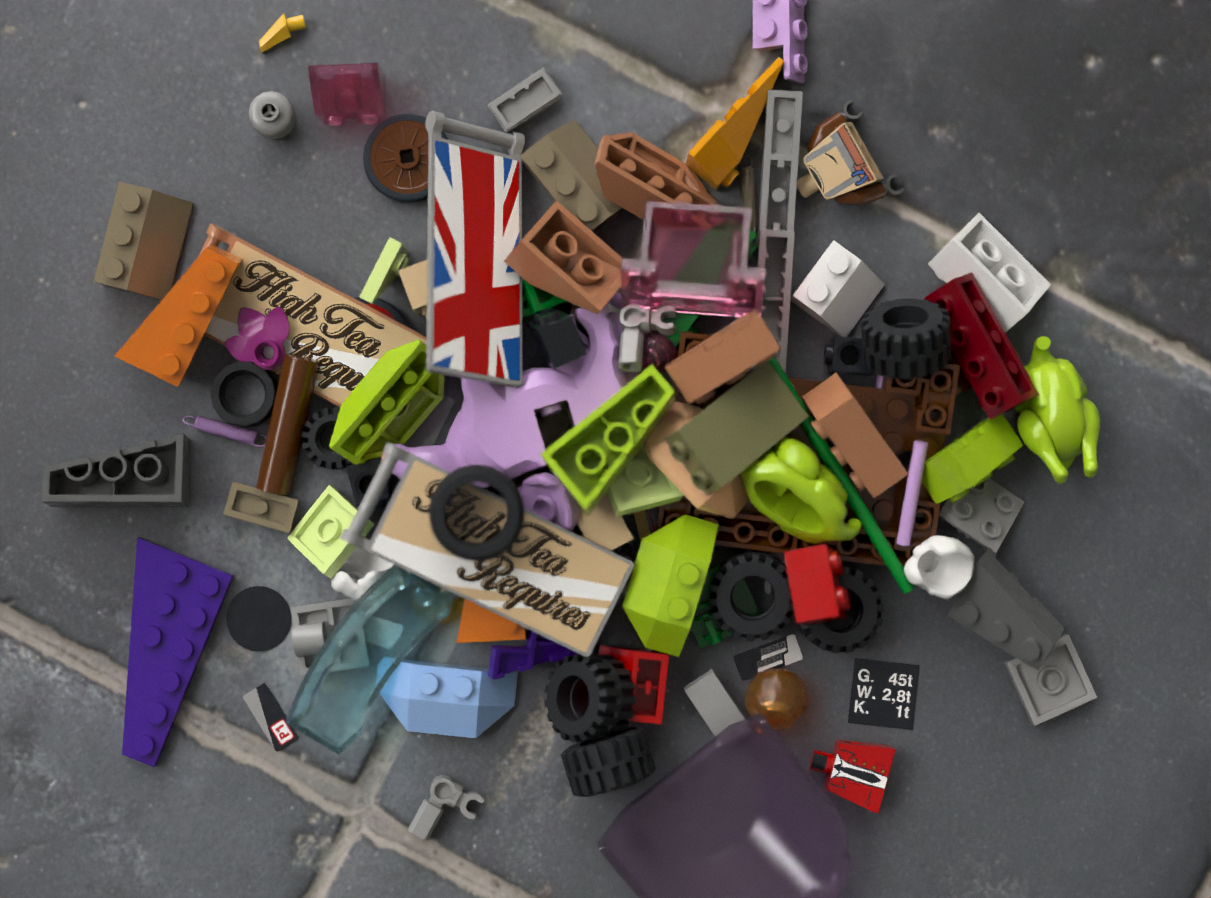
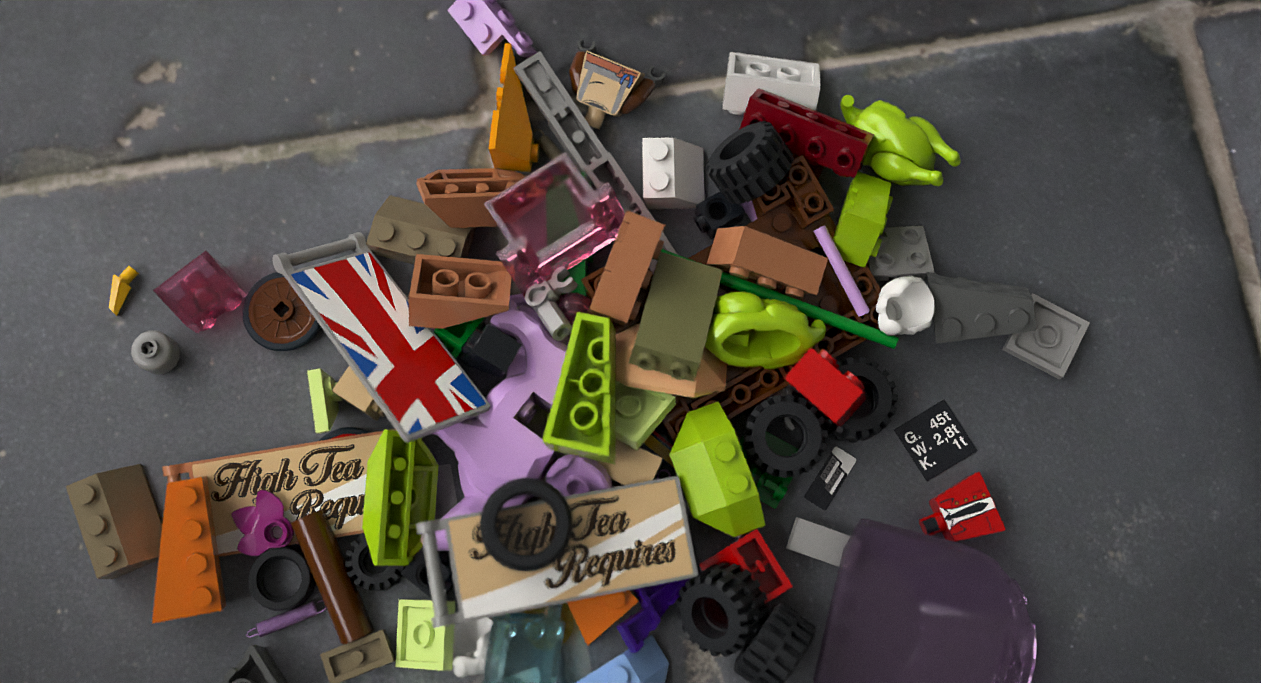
camera: 40 degrees left, 10 degrees down
light grey plate [487,67,563,134] -> none
clear orange hair [745,668,809,734] -> none

